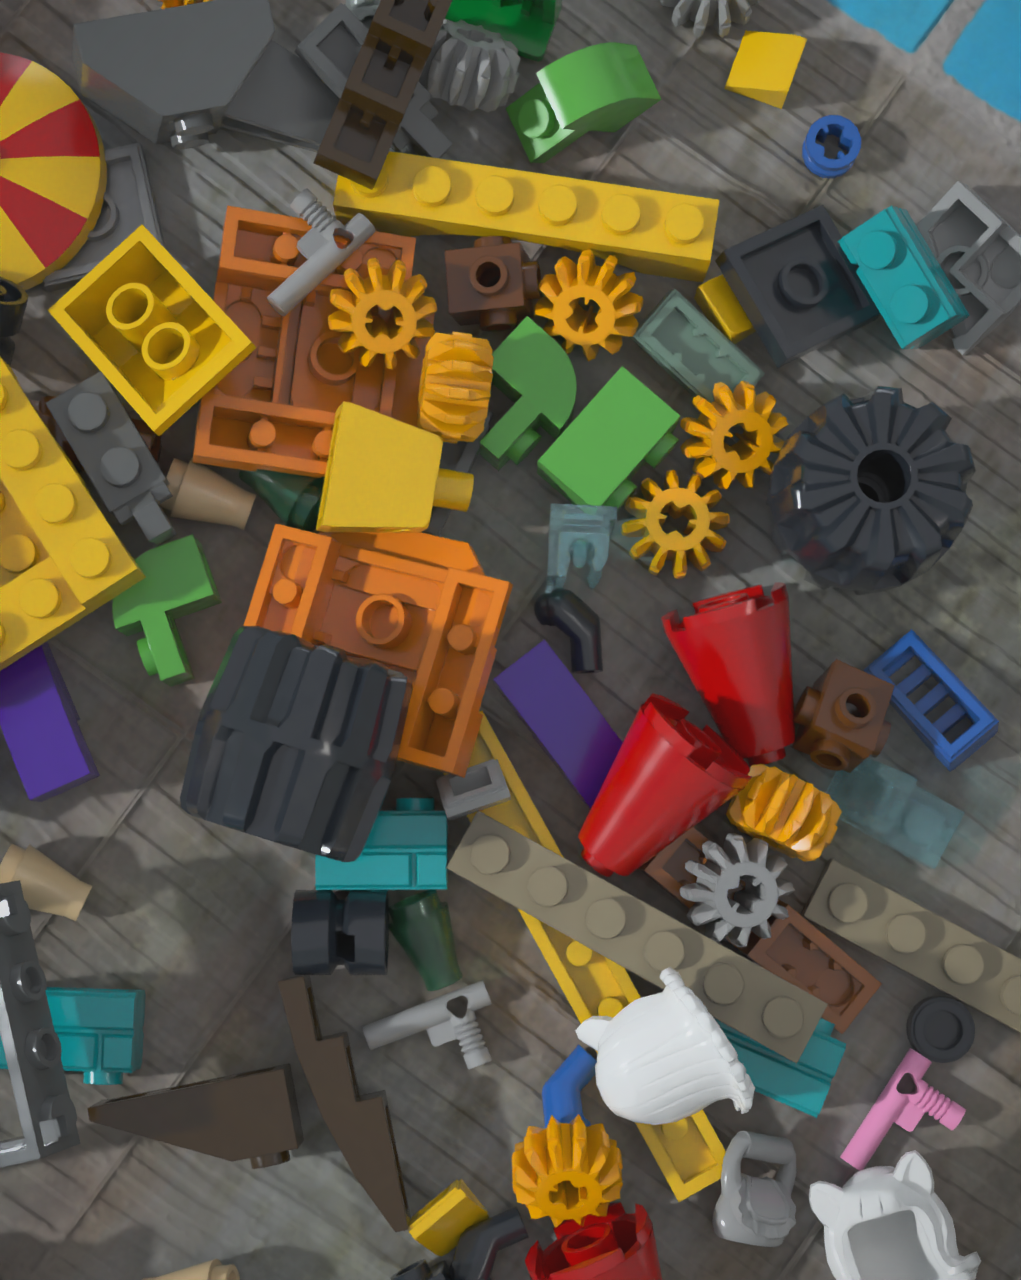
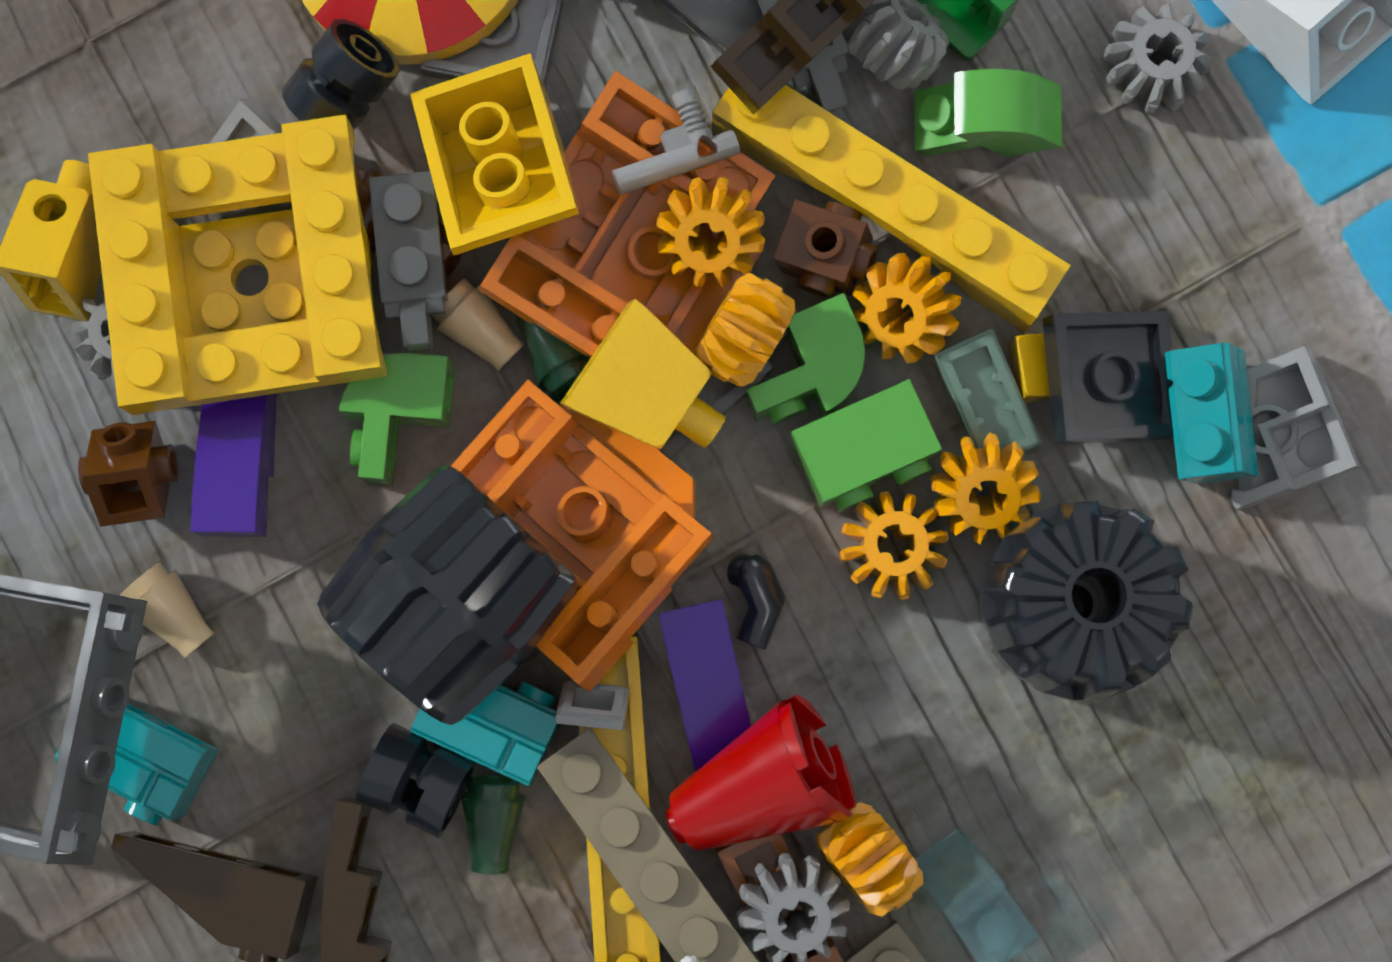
camera: 30 degrees right, 0 degrees up
light grey hose [362,980,492,1070] -> none
clear light blue hinge [545,503,617,593] -> none
red cone [661,582,795,766] -> none
yellow slope [724,30,807,109] -> none
reddish brown brick [792,659,895,773] -> none
blue bush [802,115,861,179] -> none
blue slope [864,629,999,772] -> none

